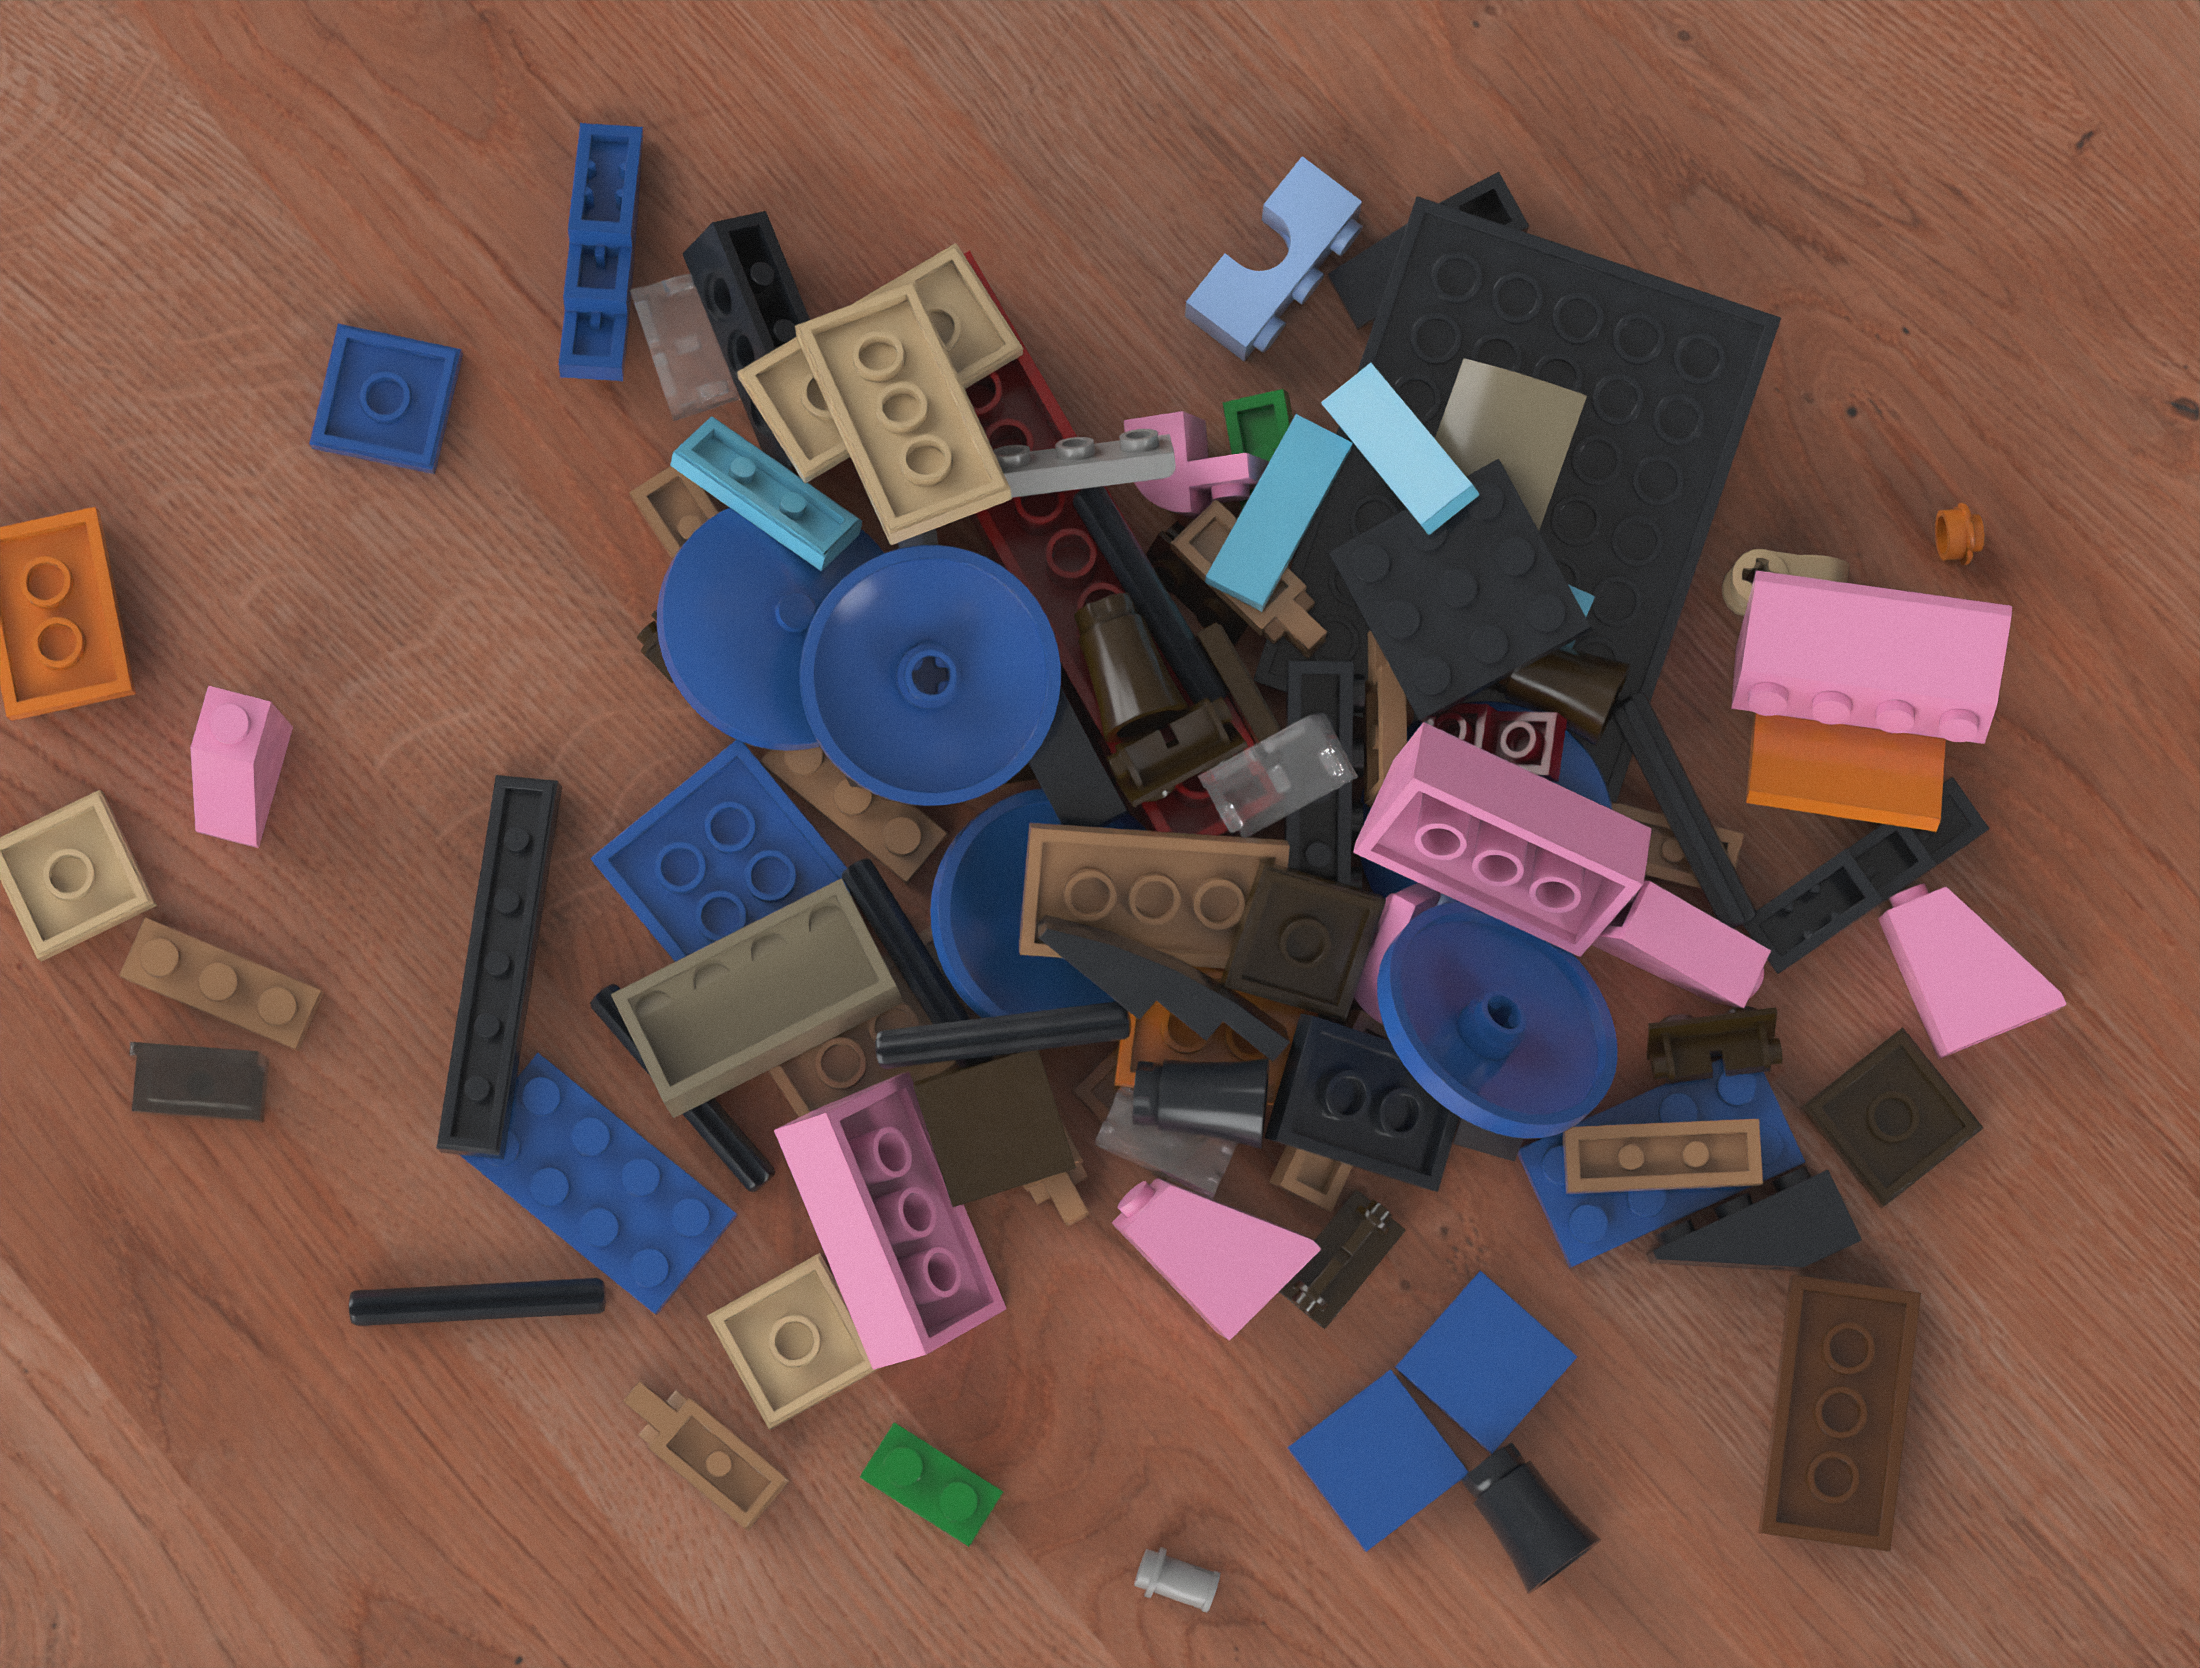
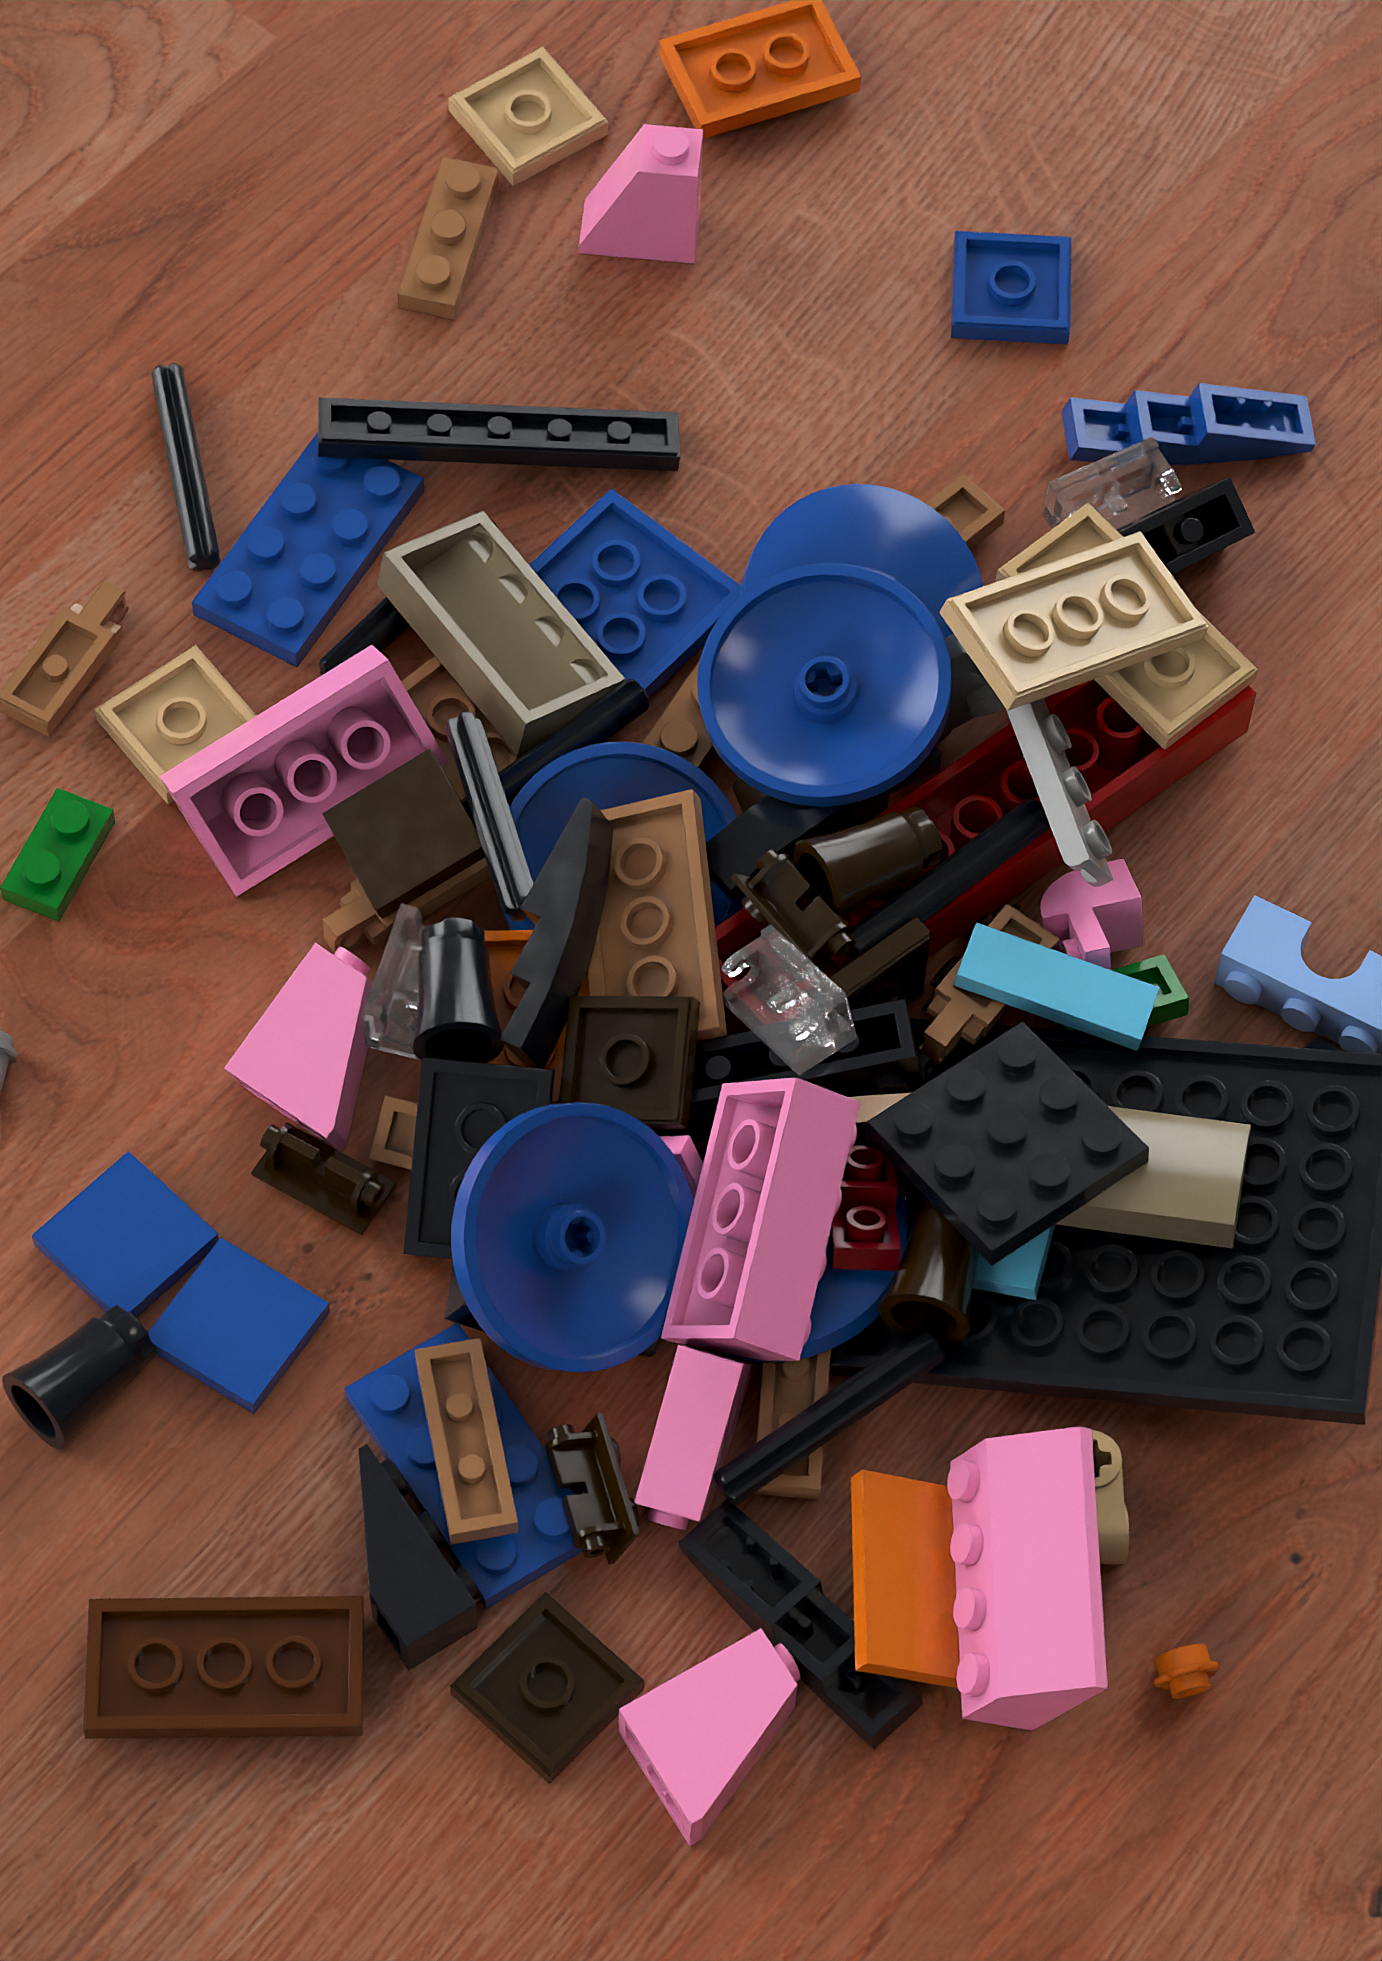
camera: 80 degrees right, 20 degrees down
clear smoke panel [129,1042,269,1123] -> none
medium azure tile [670,416,863,571] -> none
medium azure tile [1321,363,1480,535] -> none

